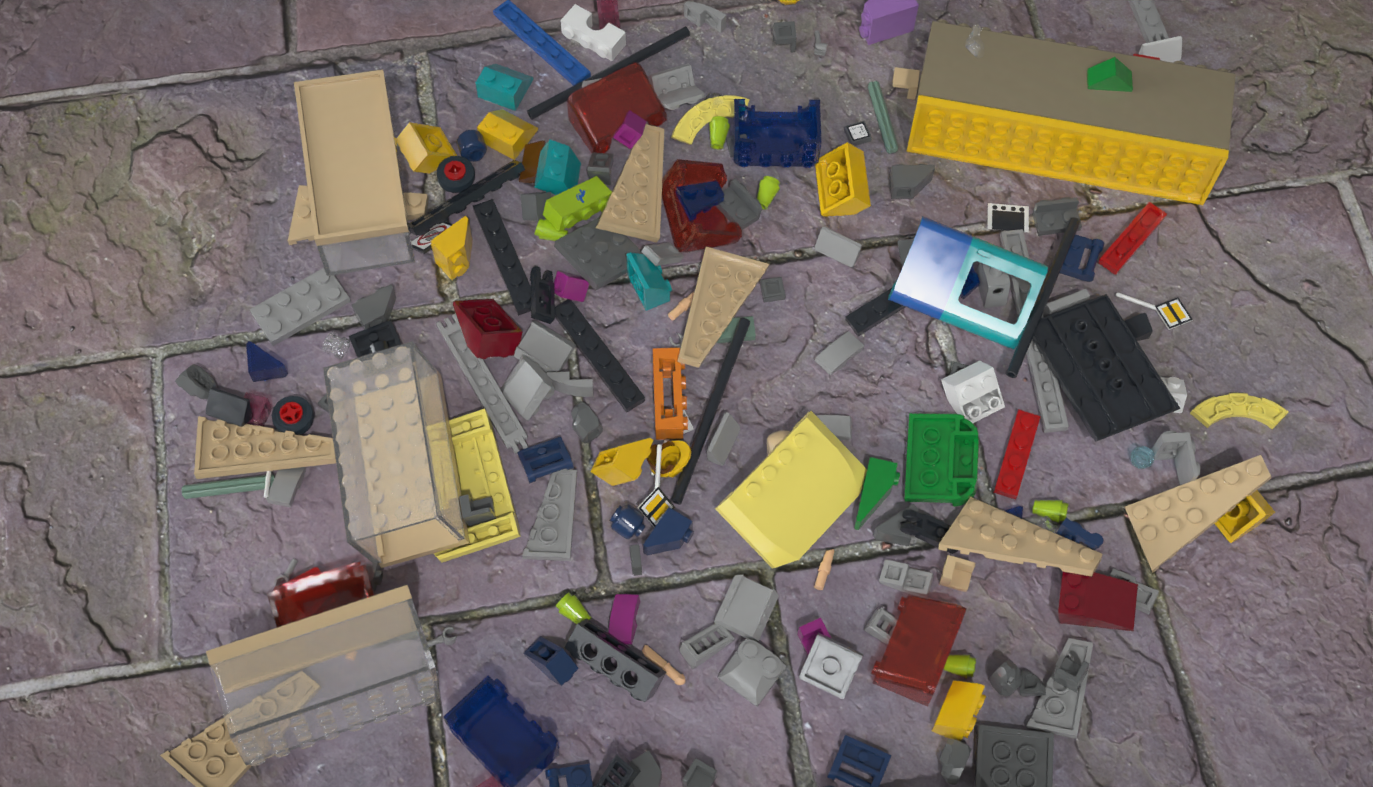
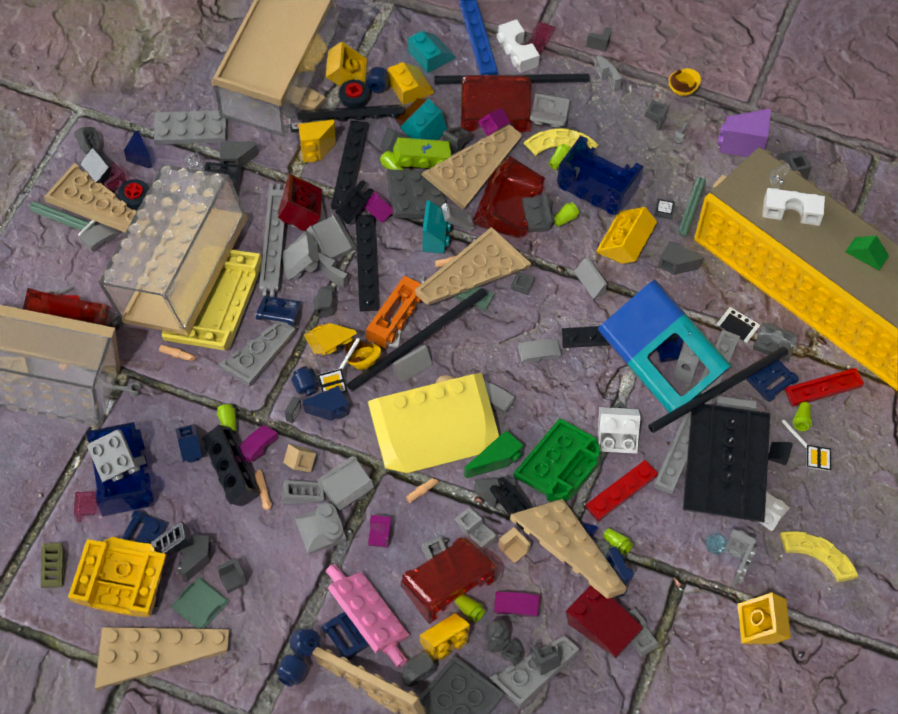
camera: 30 degrees right, 5 degrees down
dark grey panel [459,494,496,526] -> none
clear blue wing [676,181,725,221] -> none
tile [799,633,864,699] -> none
tan wing [1125,455,1271,573] -> none
none -> light grey bracket [88,430,146,482]
none -> light nougat piece [159,345,196,361]
none -> tan panel [284,444,316,472]
none -> bright pink plate [326,564,409,668]
none -> magenta slope [494,592,540,617]
none -> white arch [763,188,825,226]
none -> dark grey slope [776,150,812,180]
none -> lime cone [792,402,812,431]

